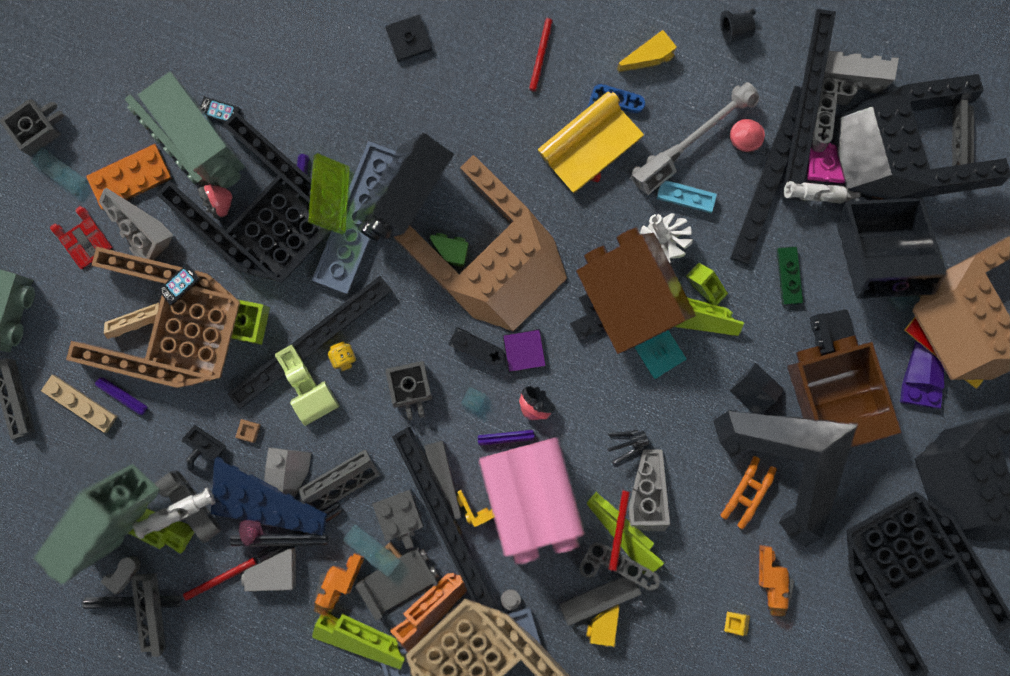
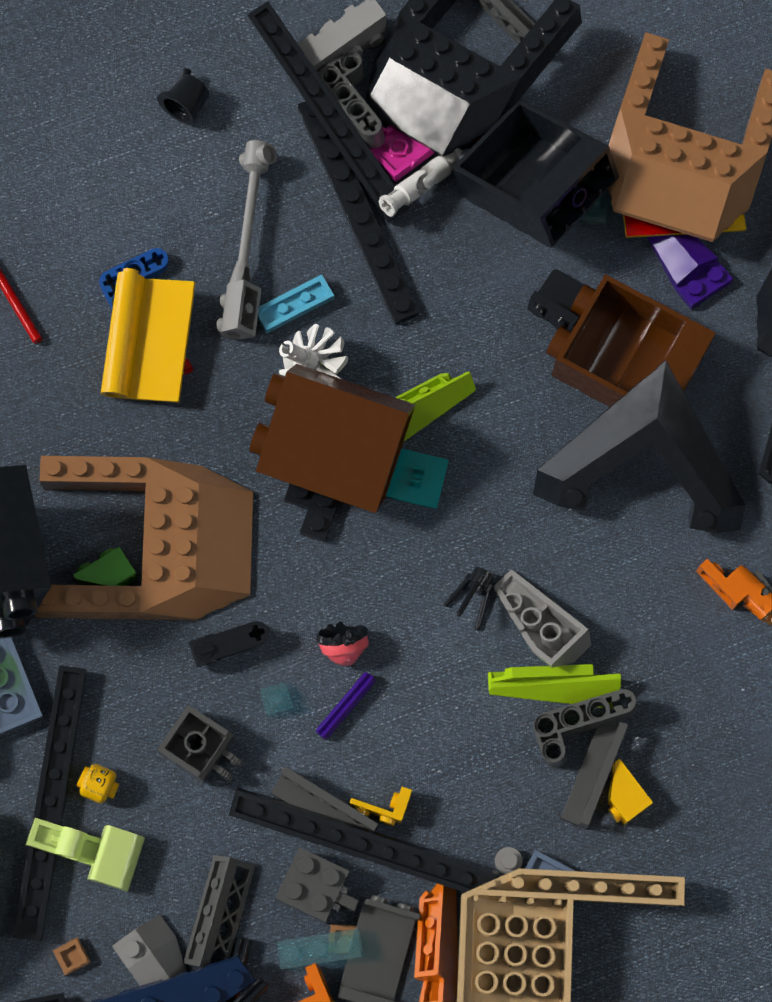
camera: 45 degrees left, 10 degrees down
bright pink brick [479,438,584,564] -> none
dark purple tile [502,329,546,373] -> none
red bar [609,490,630,571] -> none
yellow slope [617,30,677,72] -> none
lime slope [686,263,728,305] -> none
orange piece [720,456,777,529] -> none
yellow slope [724,612,750,636] -> none
coral hair [728,119,765,155] -> none
black slope [729,363,784,413] -> none
dark green plate [776,247,803,305] -> none

